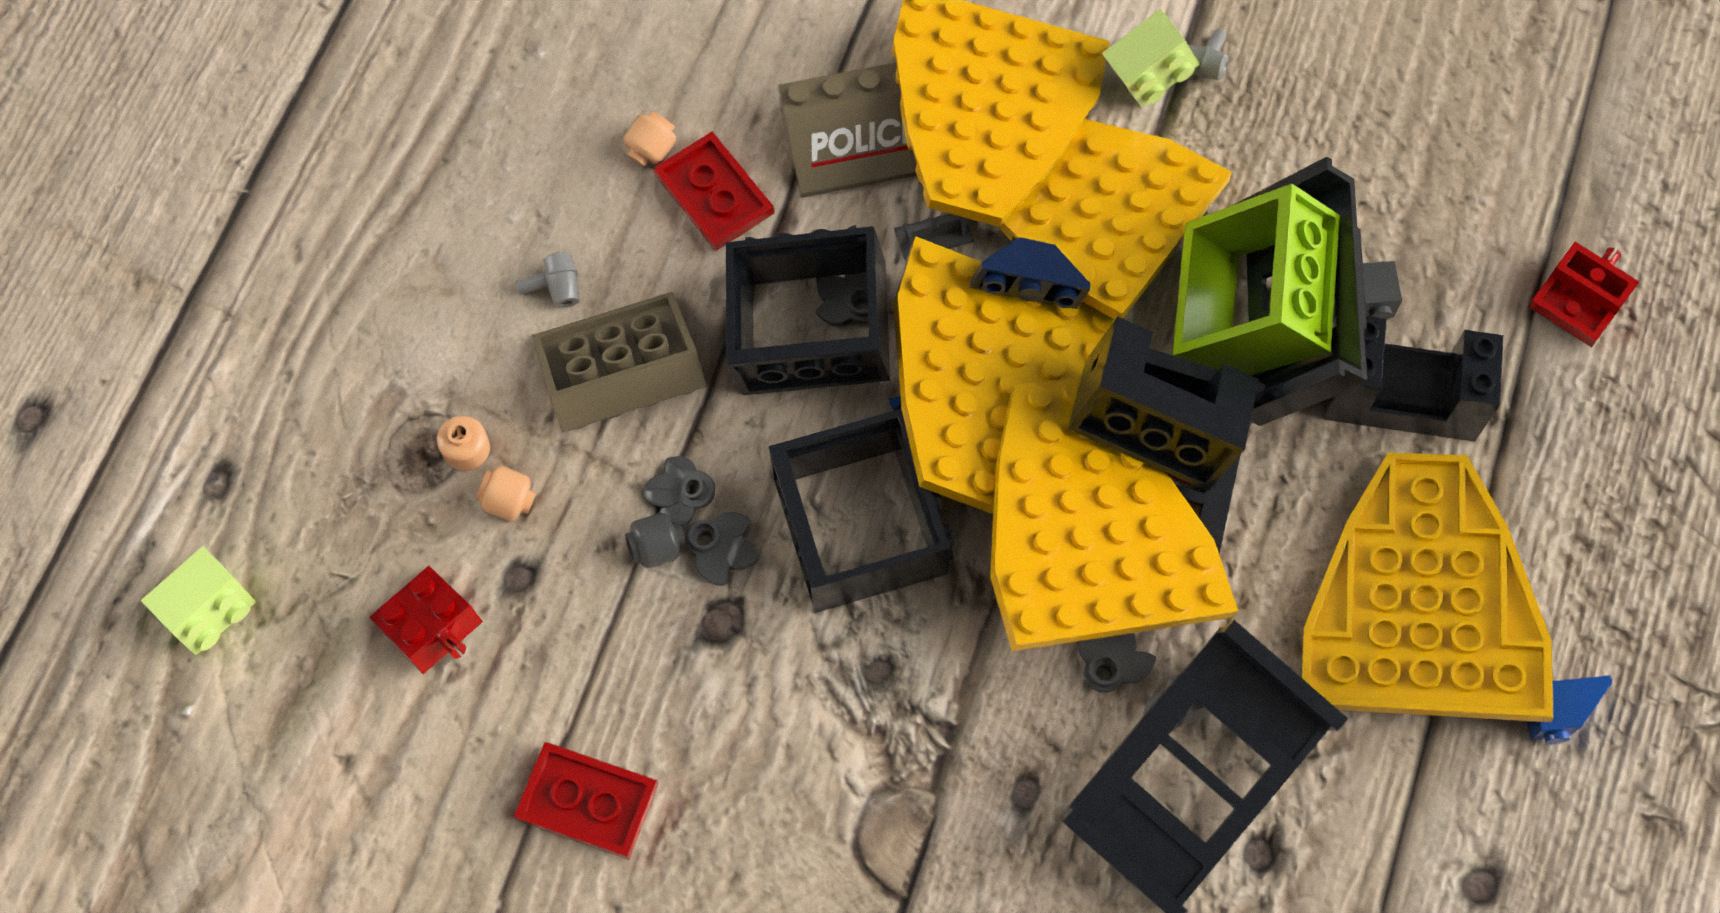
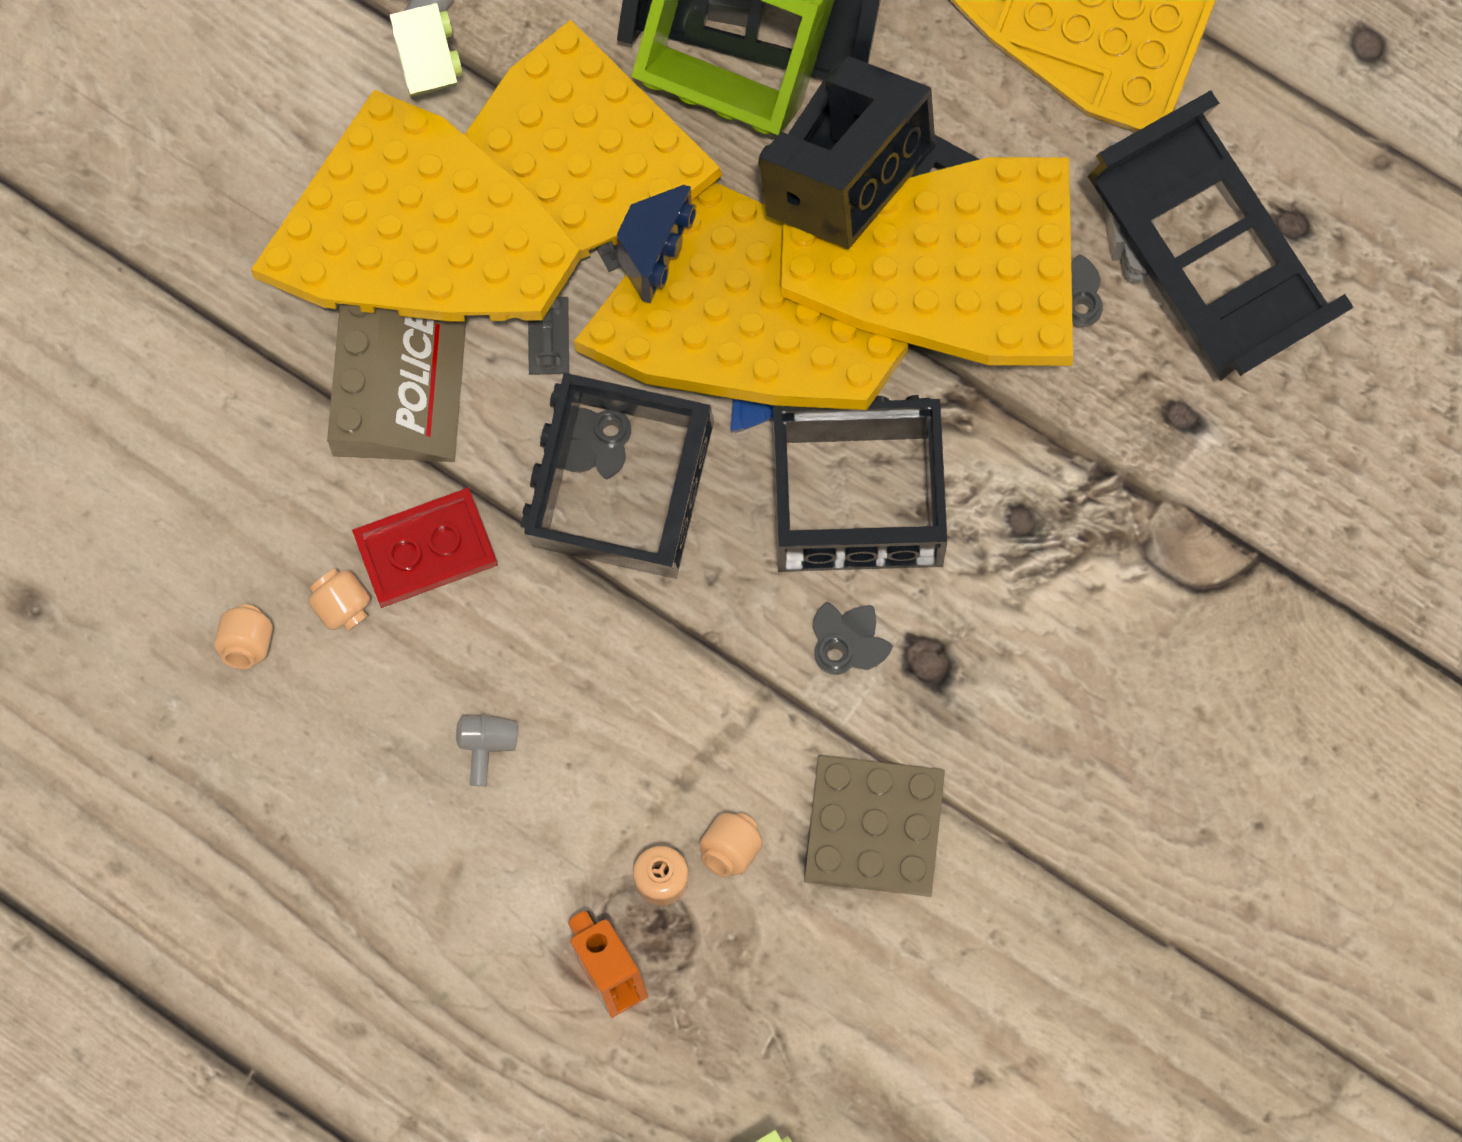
camera: 75 degrees left, 5 degrees up
red plate [369,565,483,674] -> none
red plate [514,742,659,860] -> none
dark tan slope [532,292,707,433] -> none
dark grey head [625,513,685,568] -> none
dark grey plate [641,456,715,527] -> none
none -> light nougat head [214,604,273,669]
none -> orange torso [568,910,648,1019]
none -> dark tan plate [804,755,945,897]

